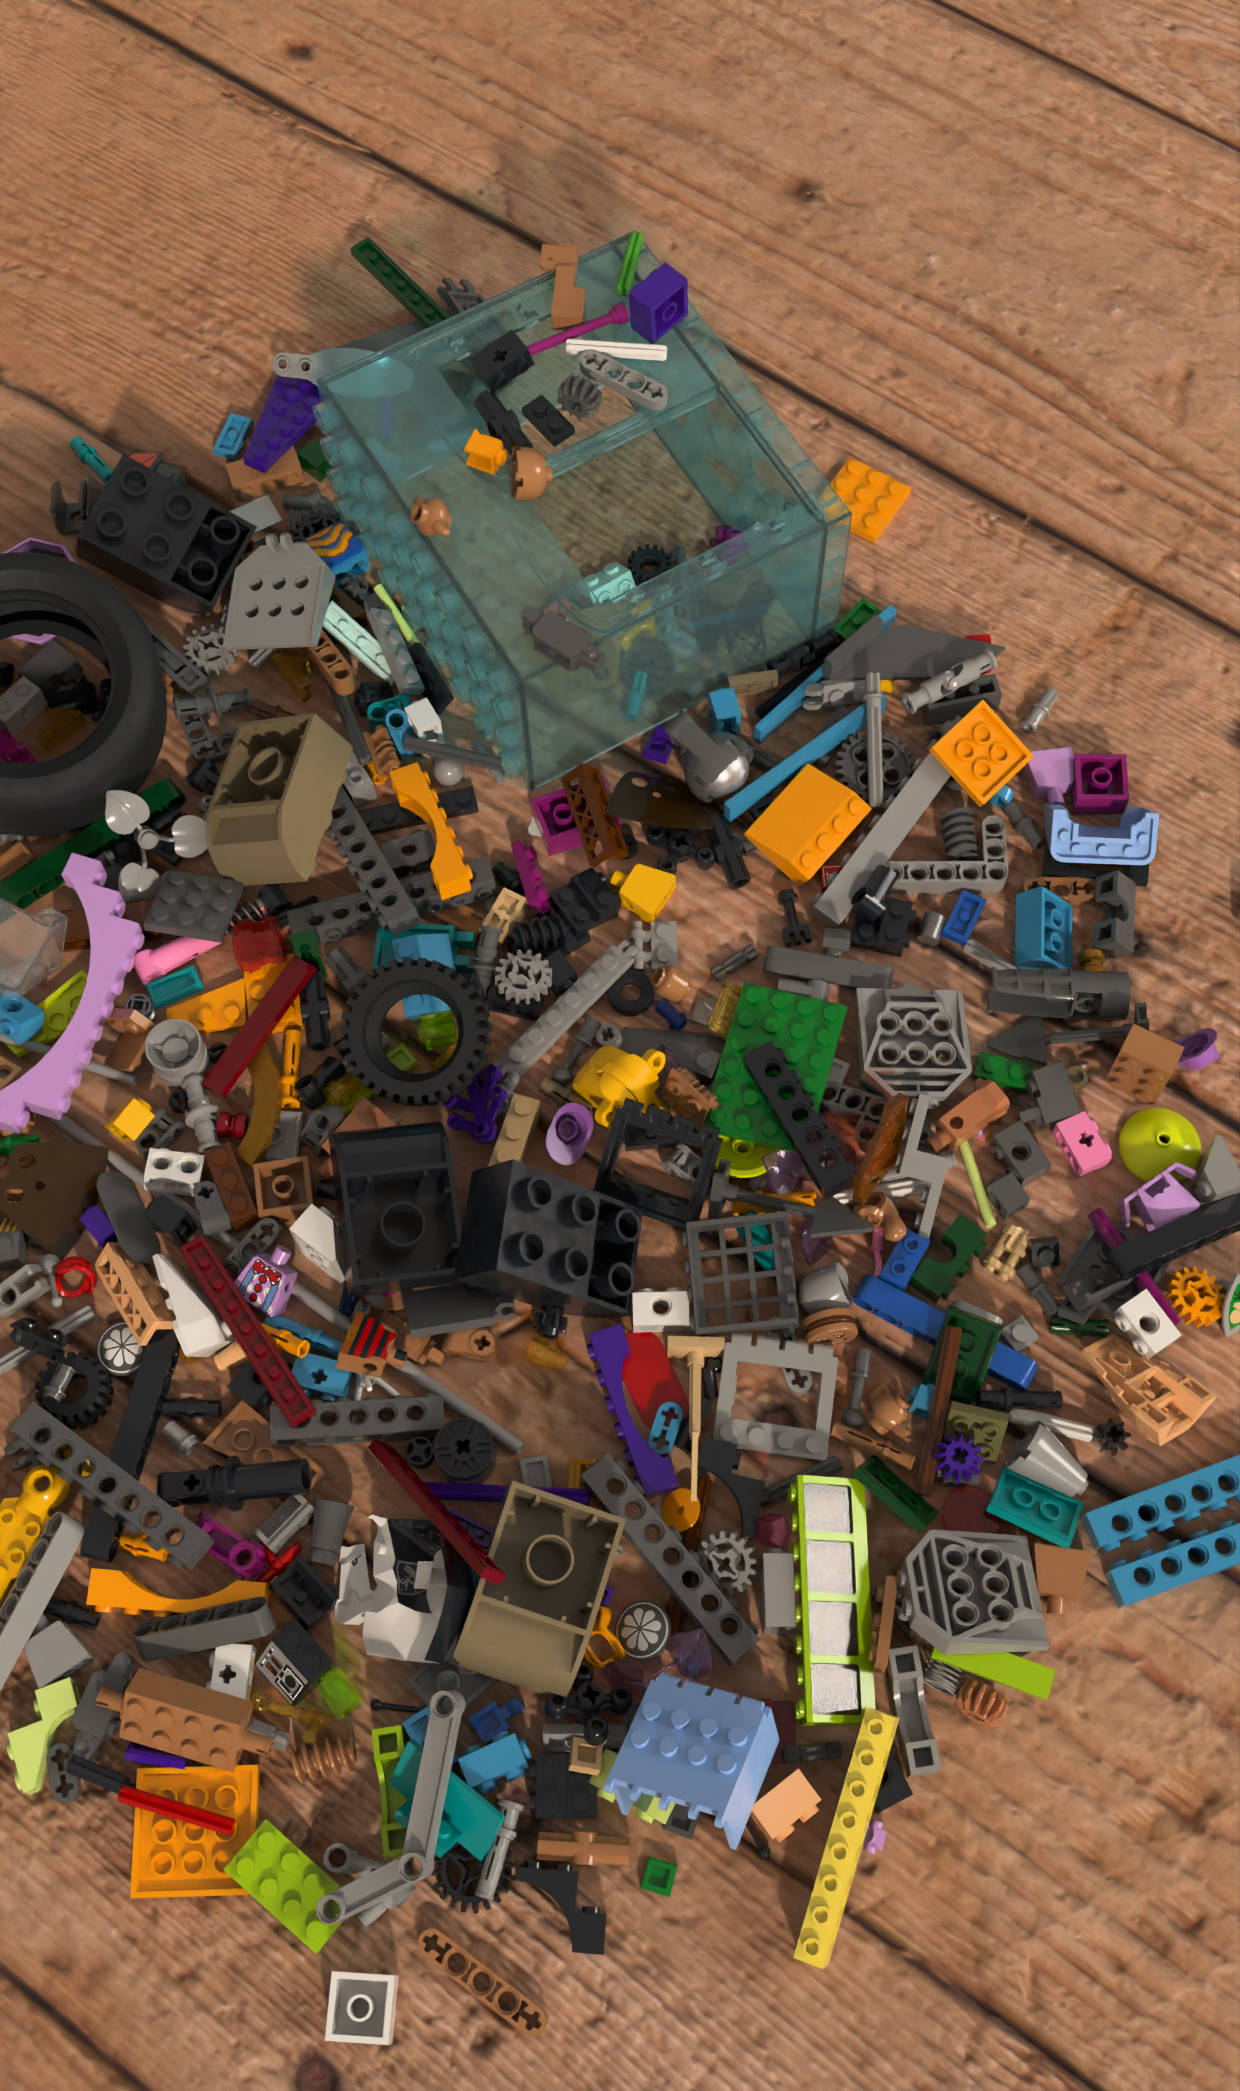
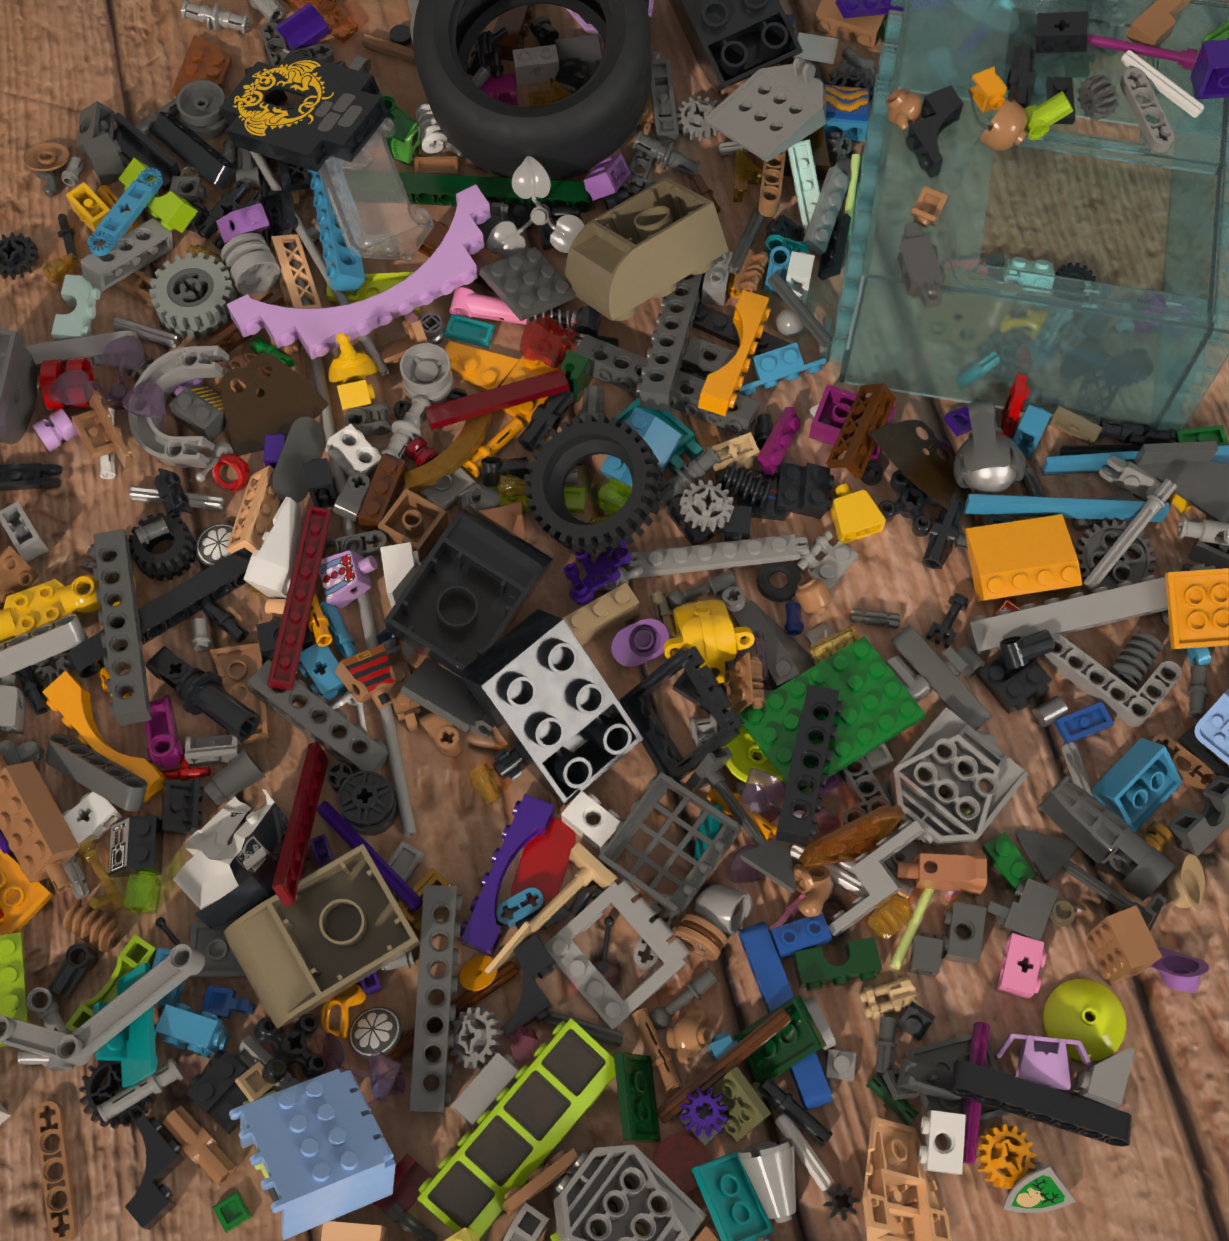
camera: 40 degrees right, 0 degrees up
none -> dark grey gear [33,650,73,683]
none -> black piece [48,943,98,1000]
none -> yellow hat [329,333,378,384]
none -> medium lavender brick [583,153,631,200]
none -> black hinge [597,917,614,973]
none -> dark azure bracket [735,342,827,396]
none -> clear yellow gear [867,894,914,939]
none -> black arch [906,85,963,178]
none -> medium nougat bracket [910,186,948,227]
none -> red wing [1000,374,1030,439]
none -> lime piece [1024,91,1074,140]
none -> tan piece [1165,854,1205,912]

